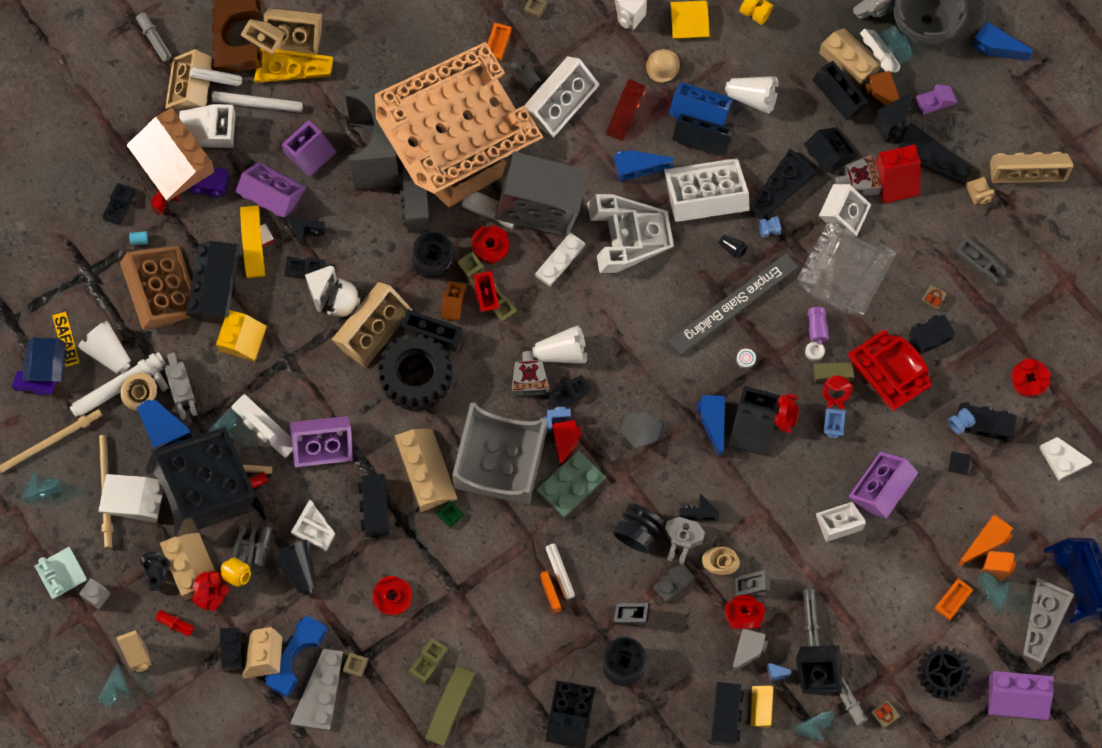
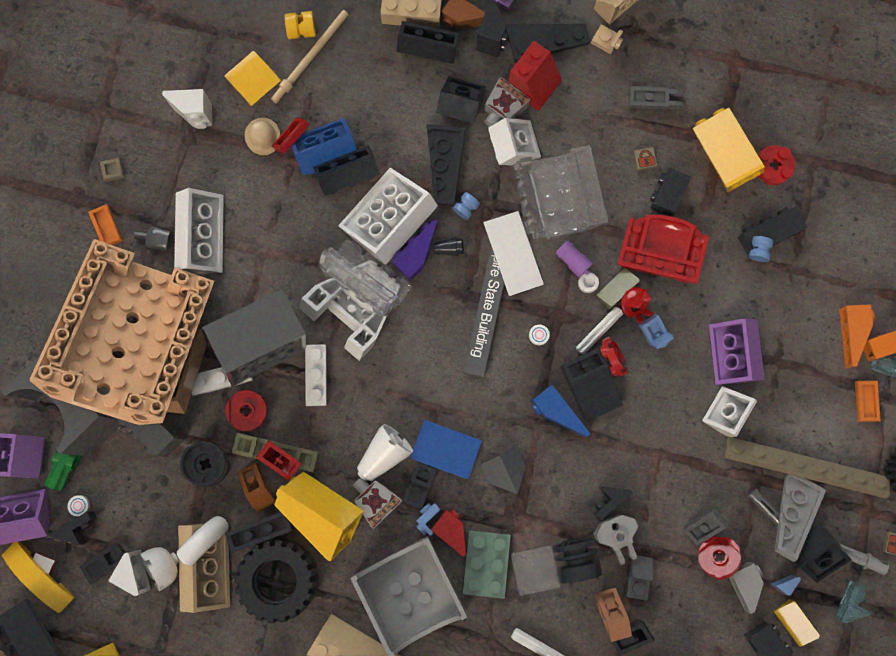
camera: 40 degrees left, 10 degrees up
clear red slope [606,79,646,141] -> none
blue slope [613,150,674,182] -> none
tan hat [702,547,740,575] -> none
white cone [725,76,778,114] -> none
black tile [948,451,971,475] -> none
white wing [1039,437,1092,481] -> none
none -> green piece [45,450,81,491]
none -> white tile [68,495,91,516]
none -> white cylinder [177,516,228,566]
none -> tan bar [271,10,349,104]
none -> red tile [272,118,310,154]
none -> yellow slope [275,472,364,561]
none -> clear slope [318,240,412,316]
none -> dark purple slope [392,219,437,281]
none -> blue tile [410,420,482,479]
none -> white sticker [483,211,544,296]
none -> clear tile [511,545,560,596]
none -> white axle [576,306,623,355]
none -> nougat brick [595,588,632,642]
none -> yellow slope [693,108,765,192]
none -> dark tan plate [724,437,890,498]
none -> light grey wing [774,473,826,562]

